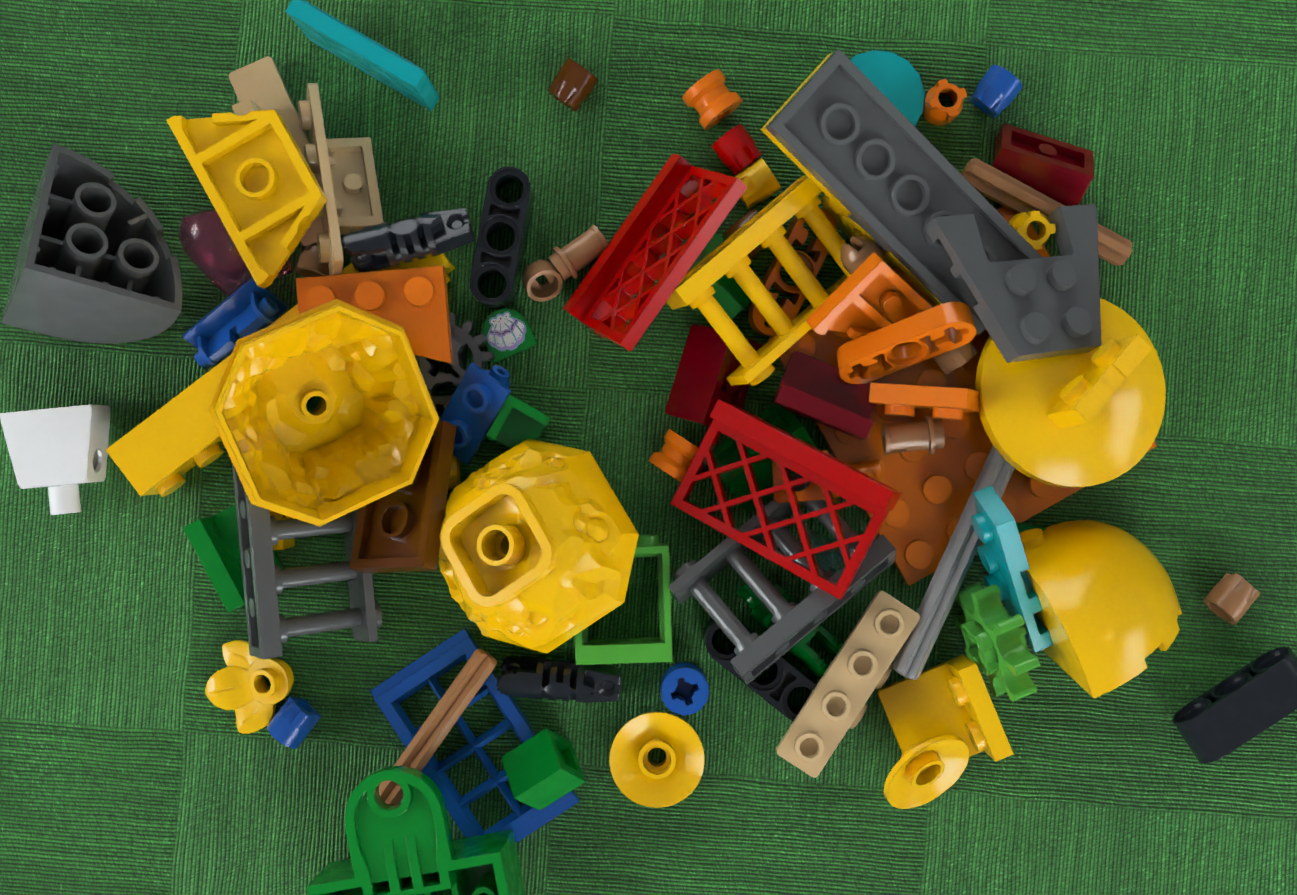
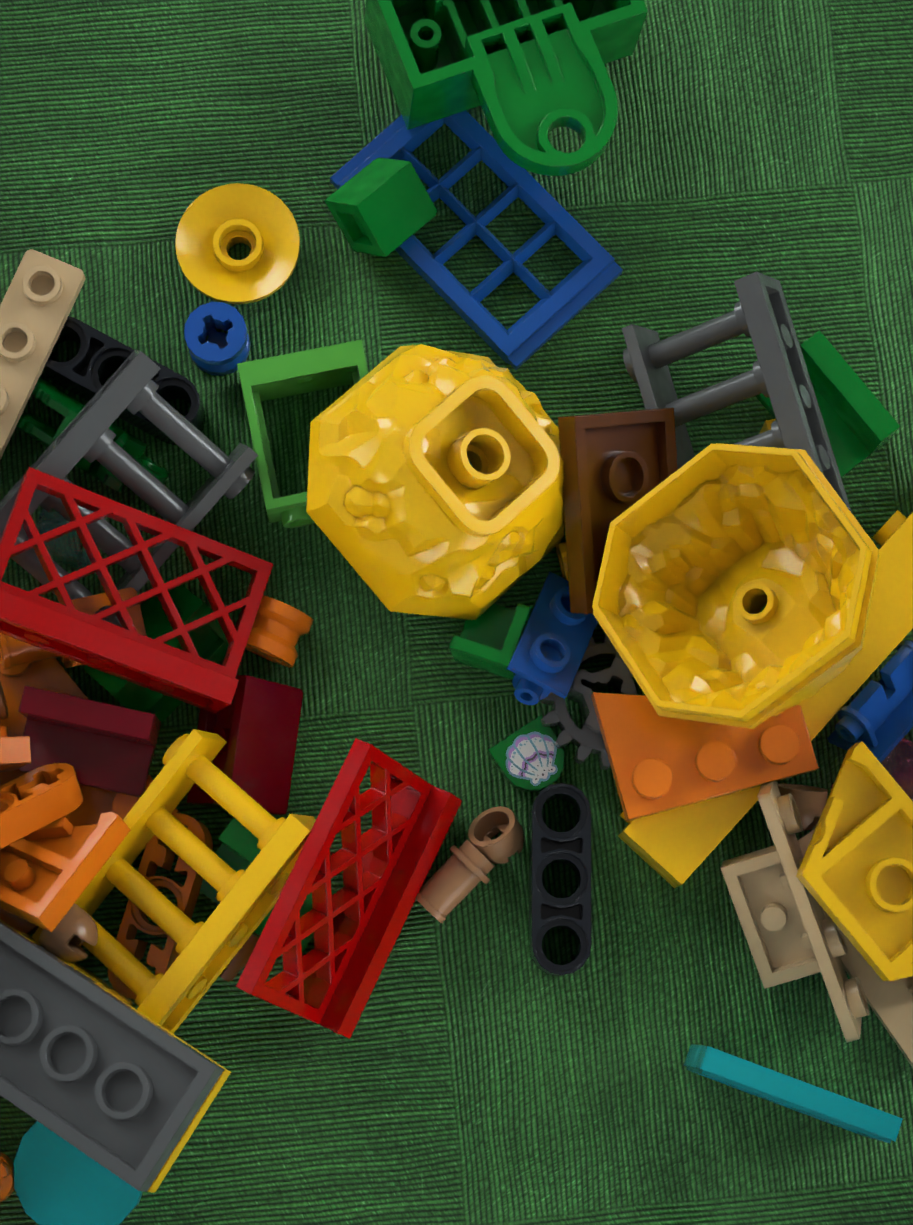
camera: 165 degrees right, 10 degrees down
yellow plate [205,640,294,734] -> none
blue hose [267,695,321,749] -> none
black hinge [342,208,474,273] -> none
medium nougat axle [379,648,497,805] -> none
black hinge [496,655,622,703] -> none
reddish brown hose [547,58,599,112] -> none
orange wheel [682,69,743,130] -> none
red hose [711,123,762,176] -> none
yellow hose [735,157,781,209] -> none

